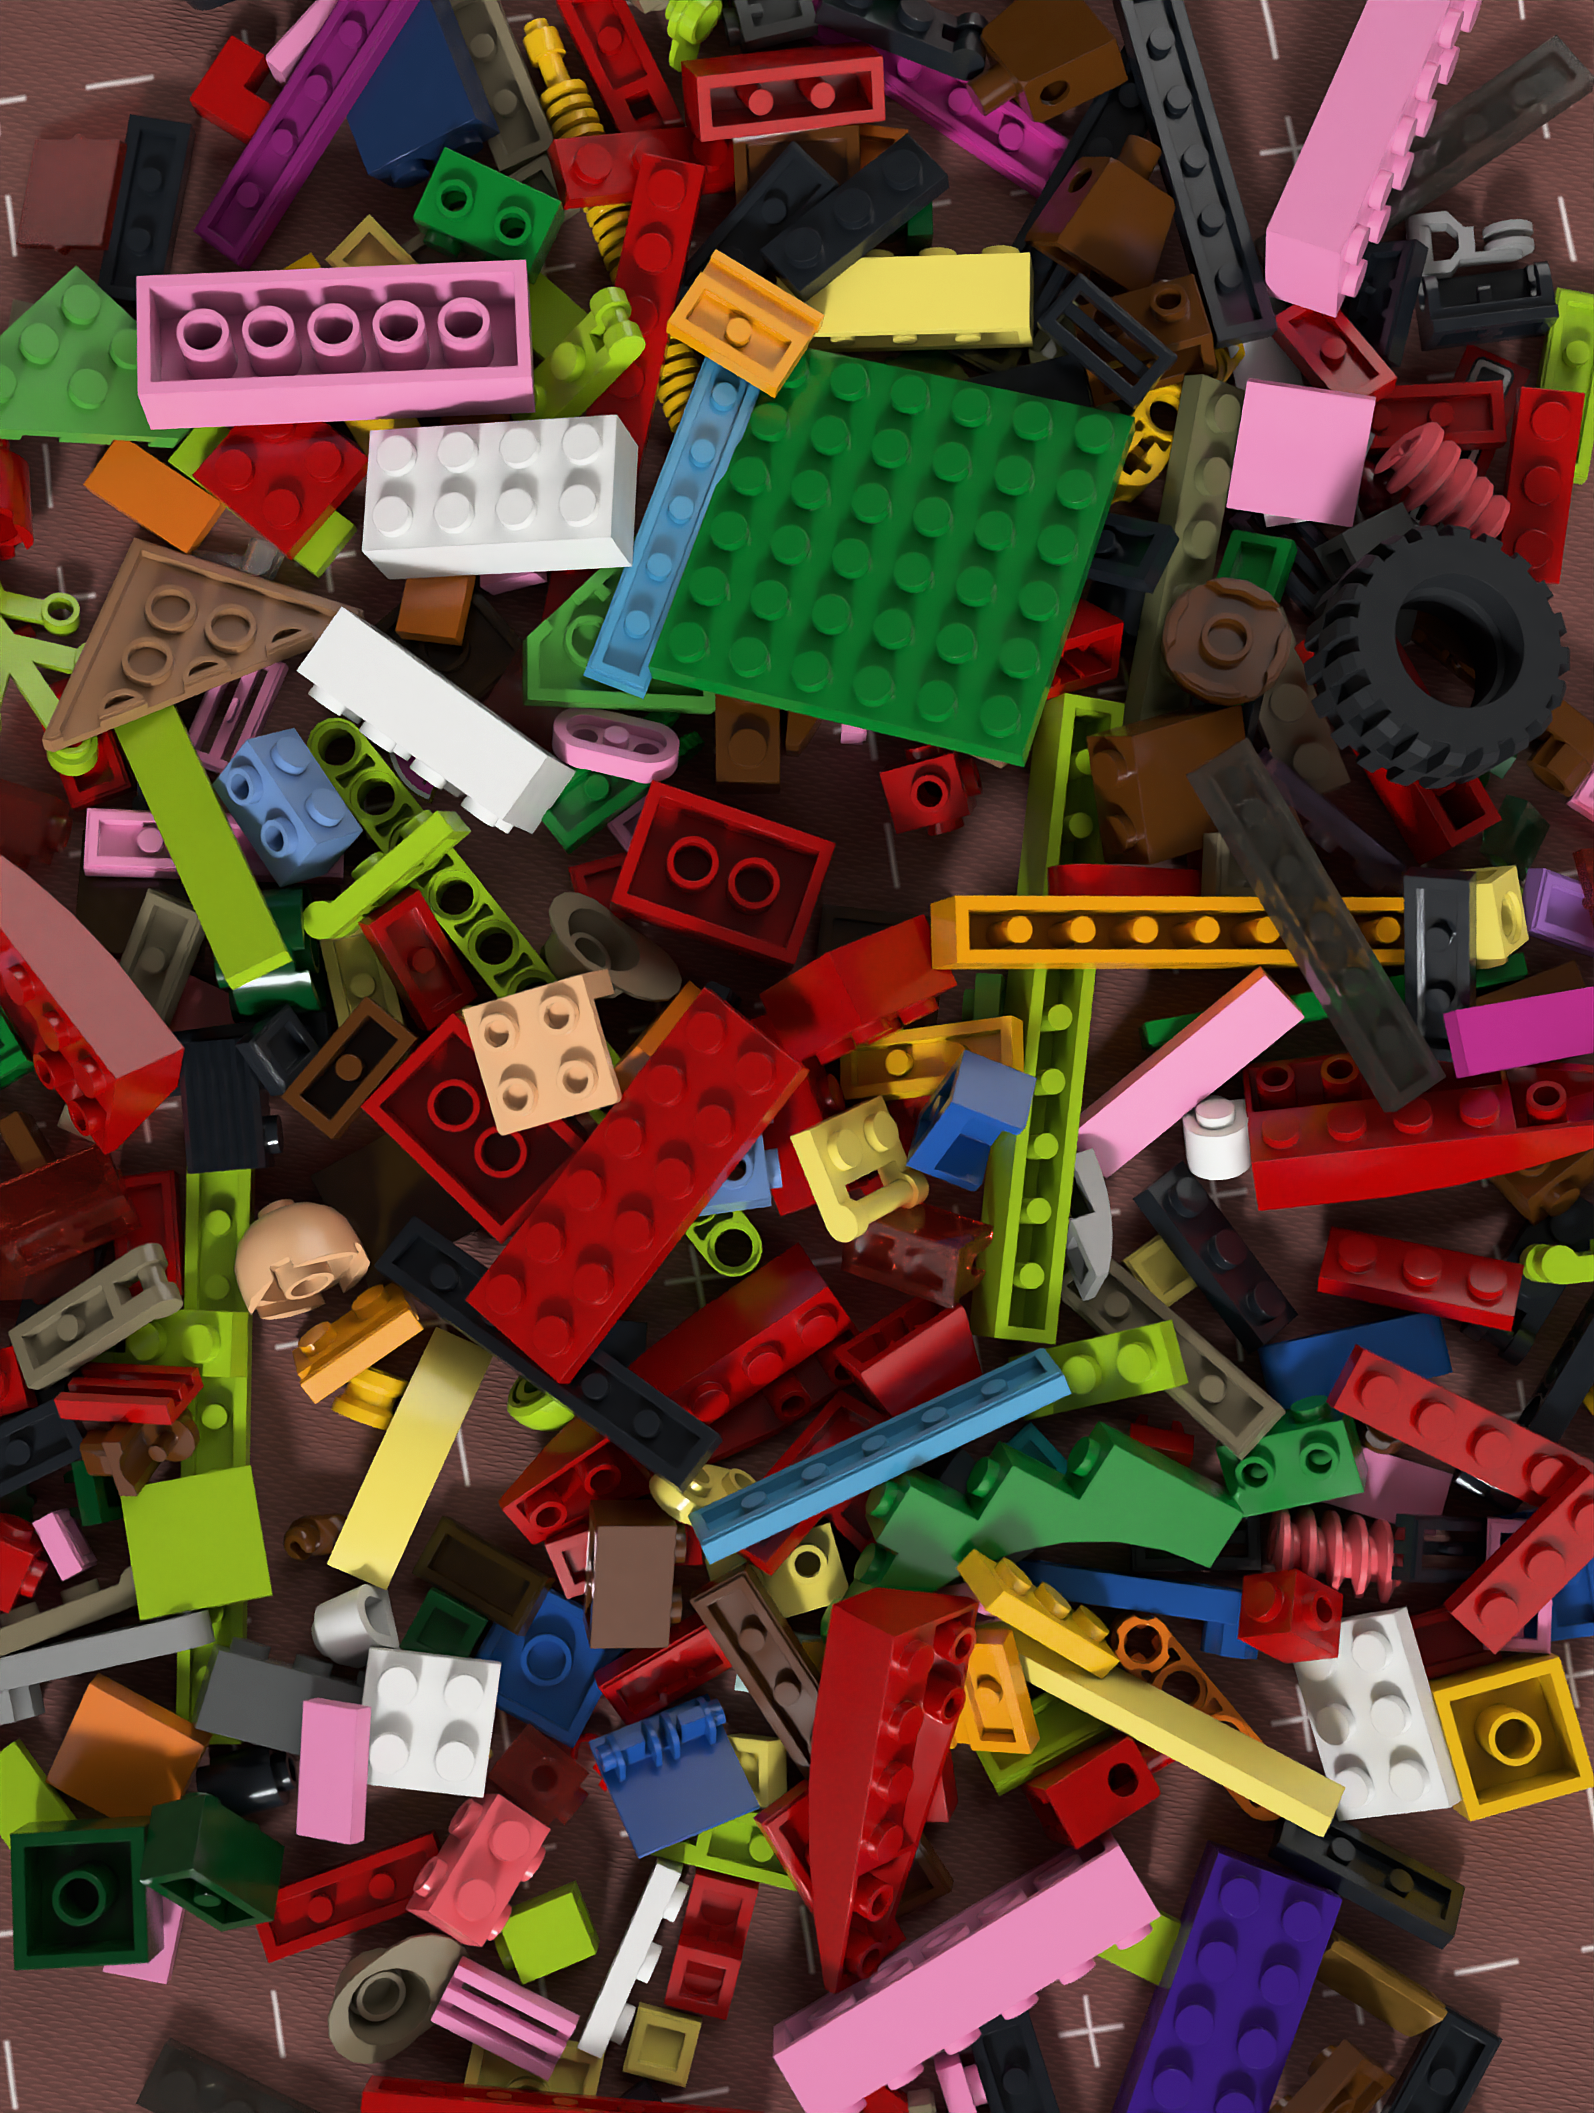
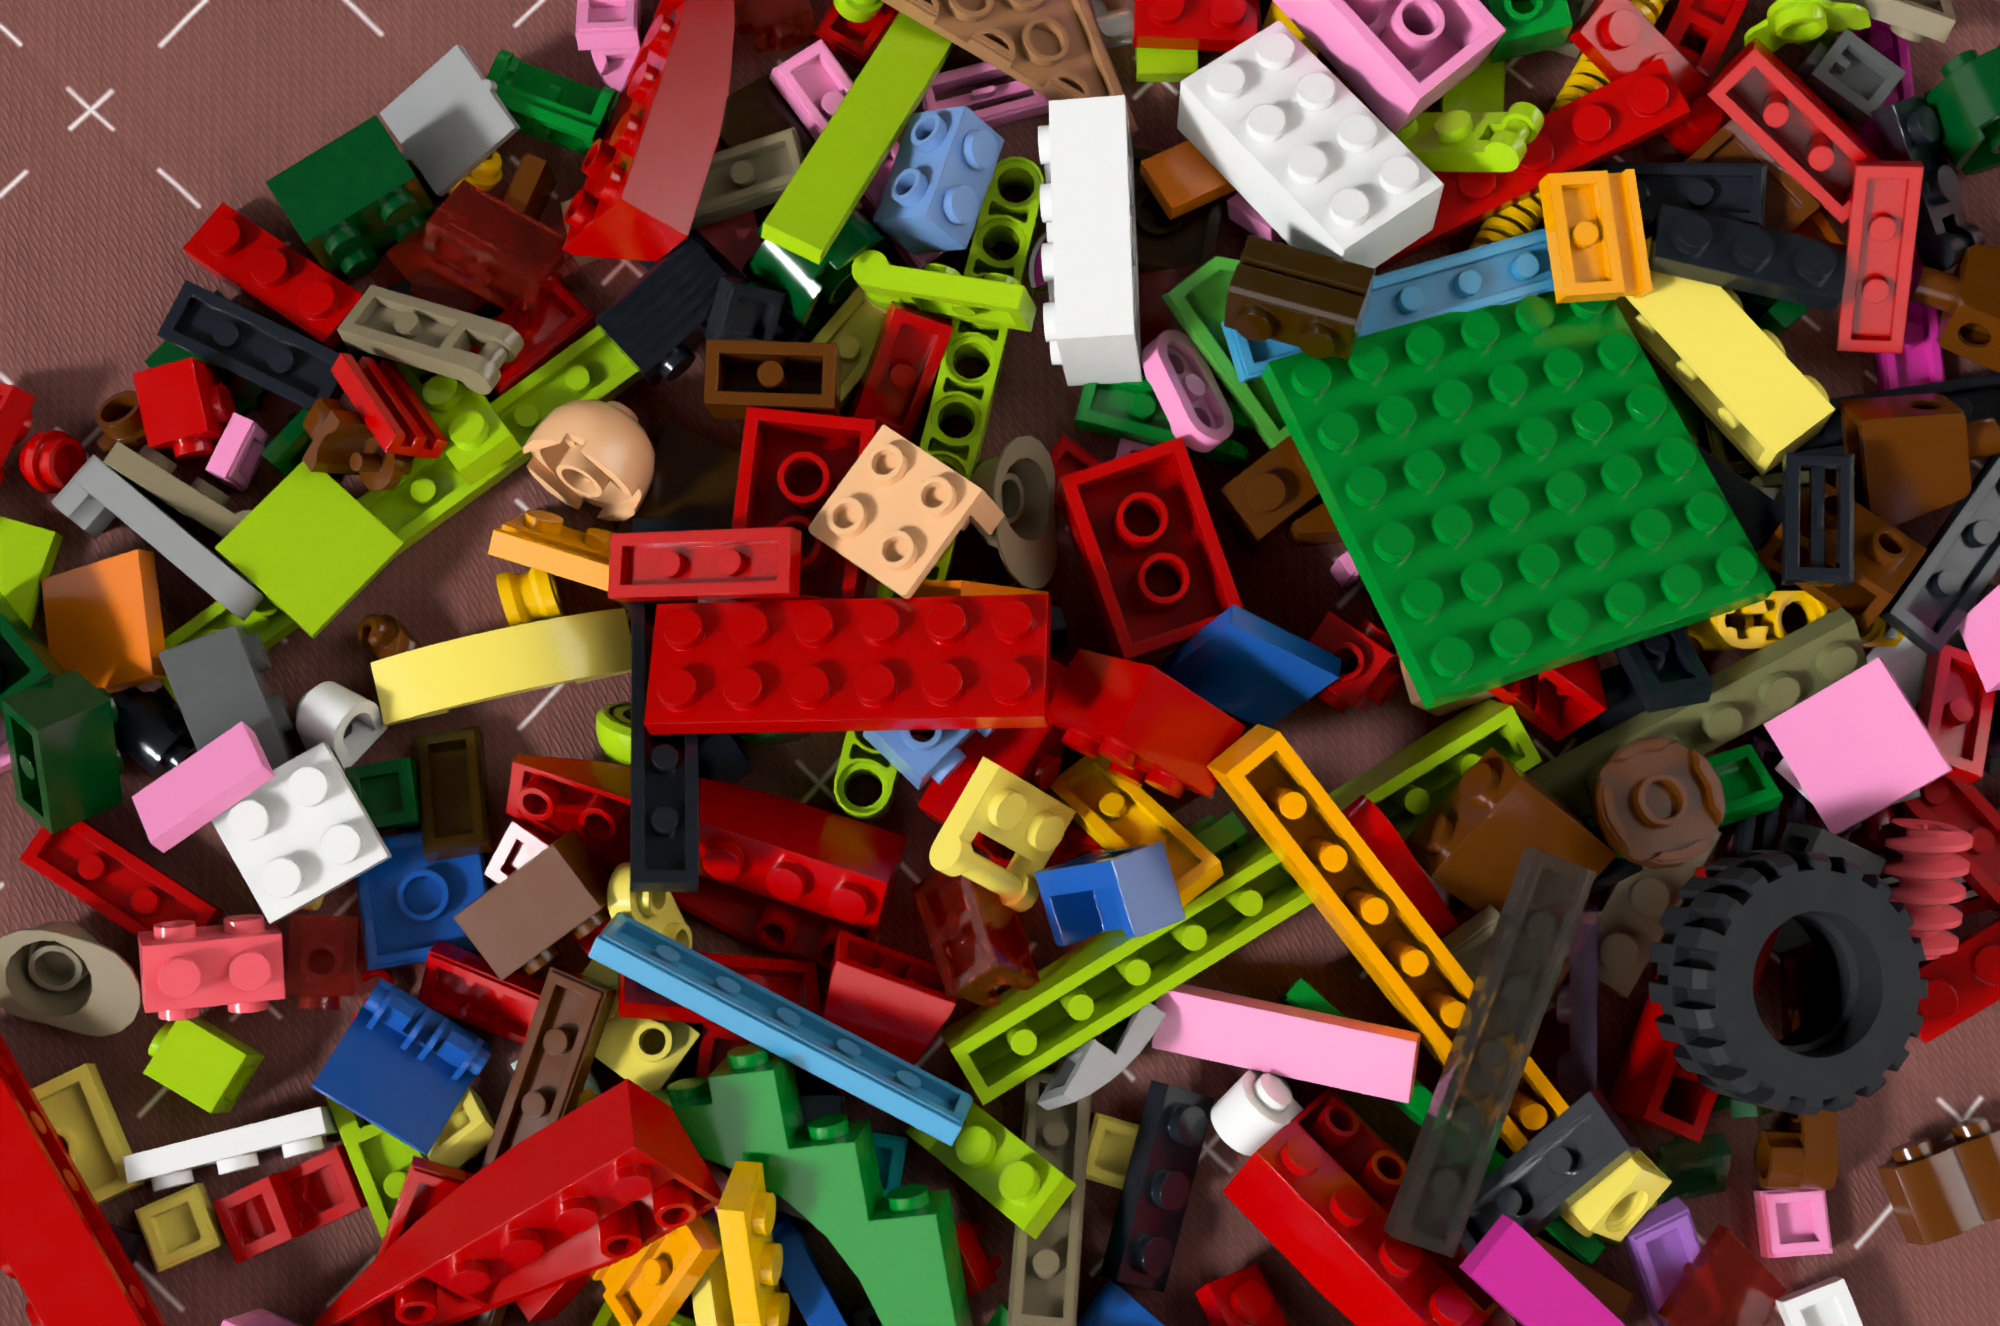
camera: 50 degrees right, 5 degrees down
bright pink tile [430,1956,580,2081] -> none
none -> red plate [608,527,802,602]
none -> blue tile [1160,605,1342,727]
none -> dark brown brick [1224,235,1376,361]
none -> plate [1836,160,1924,354]

